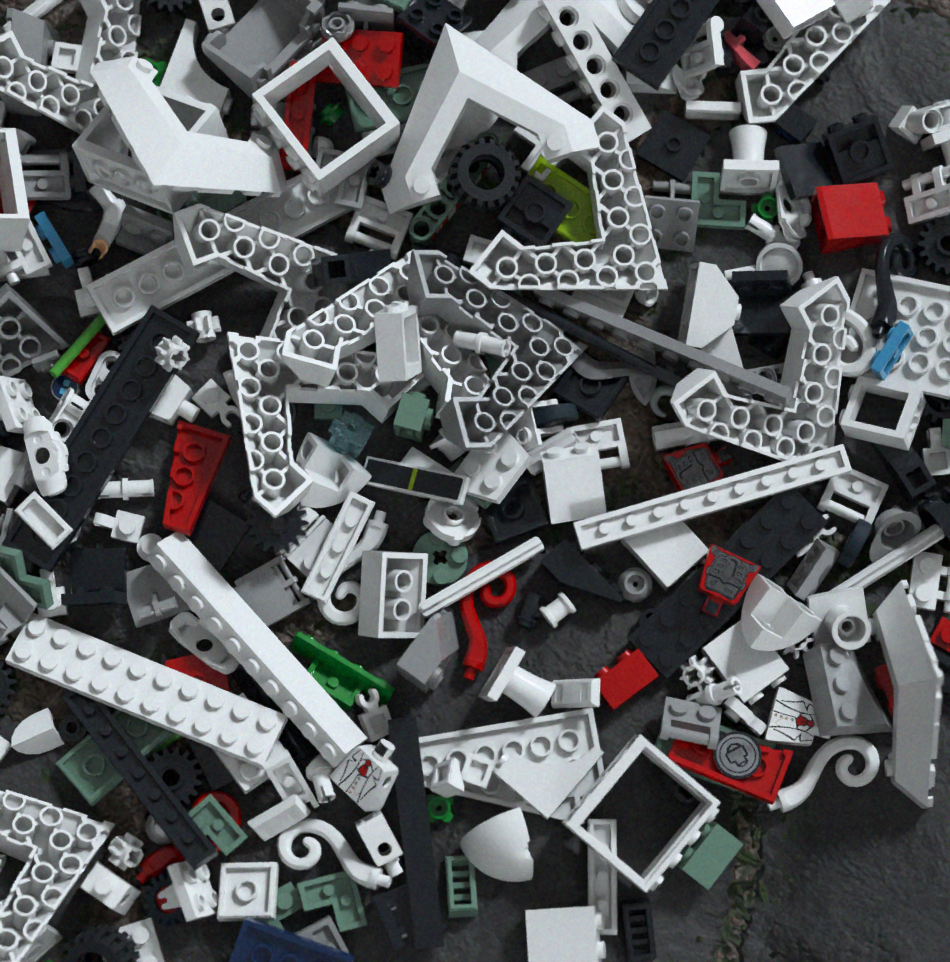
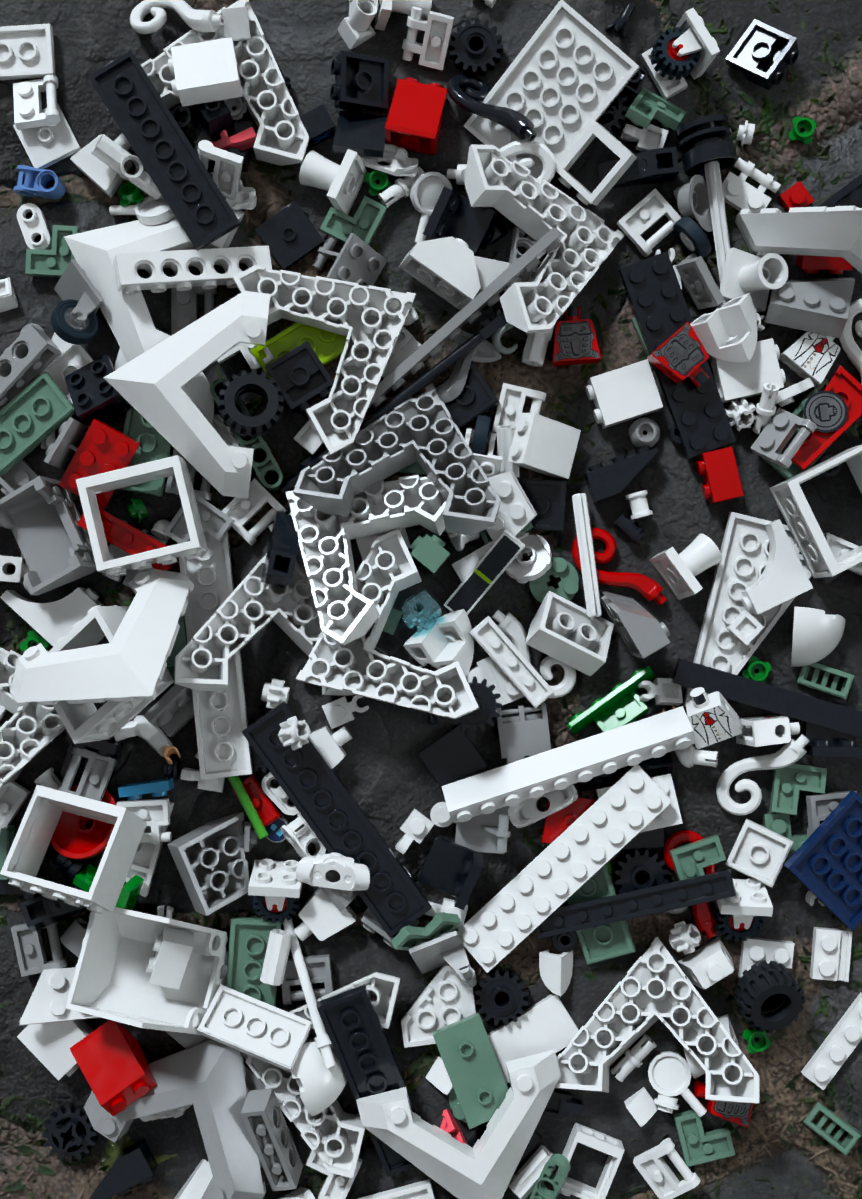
camera: 65 degrees left, 10 degrees up
white tile [14,491,73,550] -> none
white pin [98,478,154,500] -> none
red wing [163,420,231,536] -> none
white tile [247,794,311,841] -> none
white hinge [263,750,320,808] -> none
light grey plate [320,11,354,43] -> none
black bush [366,160,392,189] -> none
white window [374,301,422,382] -> none
white slope [431,758,464,798] -> none
white pin [453,329,511,357] -> none
white tile [551,678,601,709] -> none
white plate [573,444,852,551] -> none
white tile [684,100,741,121] -> none
dark azure plate [870,321,914,381] -> none

